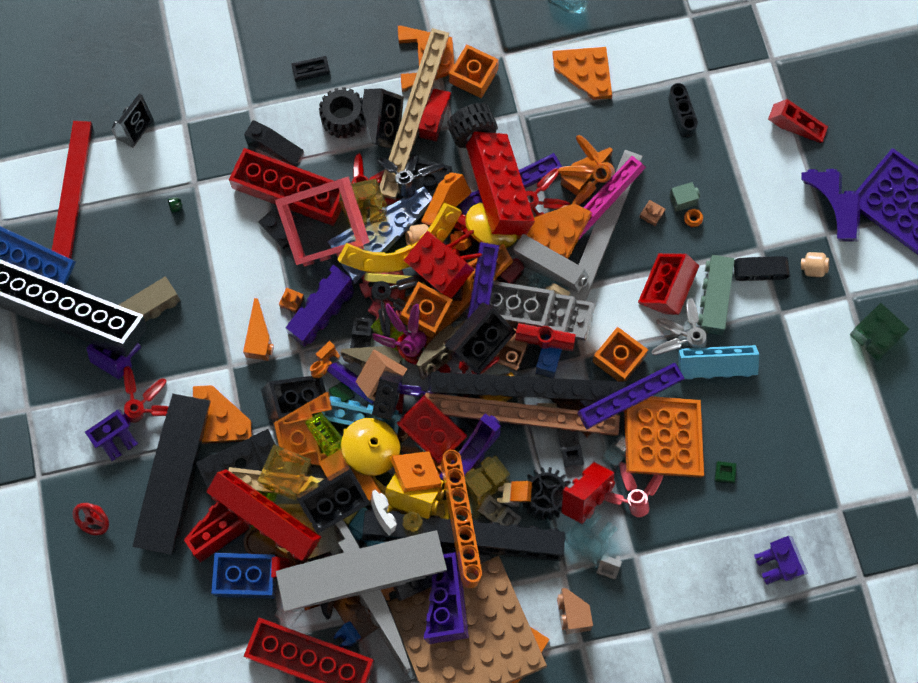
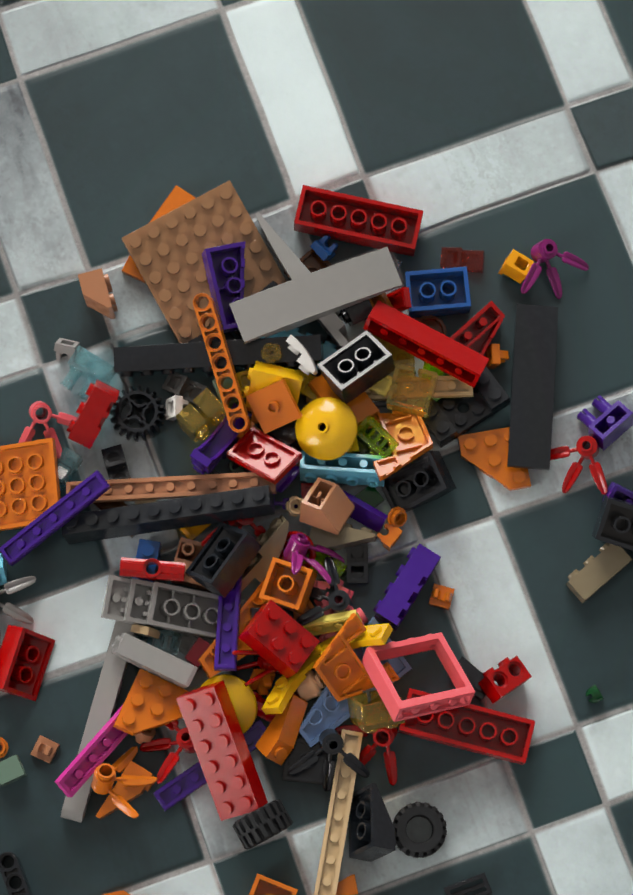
camera: 170 degrees right, 5 degrees up
red piece [73,503,109,535] -> none
orange slope [243,298,274,361] -> none
black slope [244,120,304,166] -> none
black brick [372,371,403,420] -> none
red slope [419,88,451,142] -> none
orange tile [510,481,532,502] -> none
orange brick [592,326,648,382] -> none
none -> tan plate [285,496,303,517]
none -> orange wing [313,613,400,702]
none -> clear red slope [440,247,485,273]
none -> red brick [478,656,532,704]
none -> orange tile [485,343,509,369]
none -> light orange brick [498,249,534,284]
none -> magenta plant [521,239,589,299]

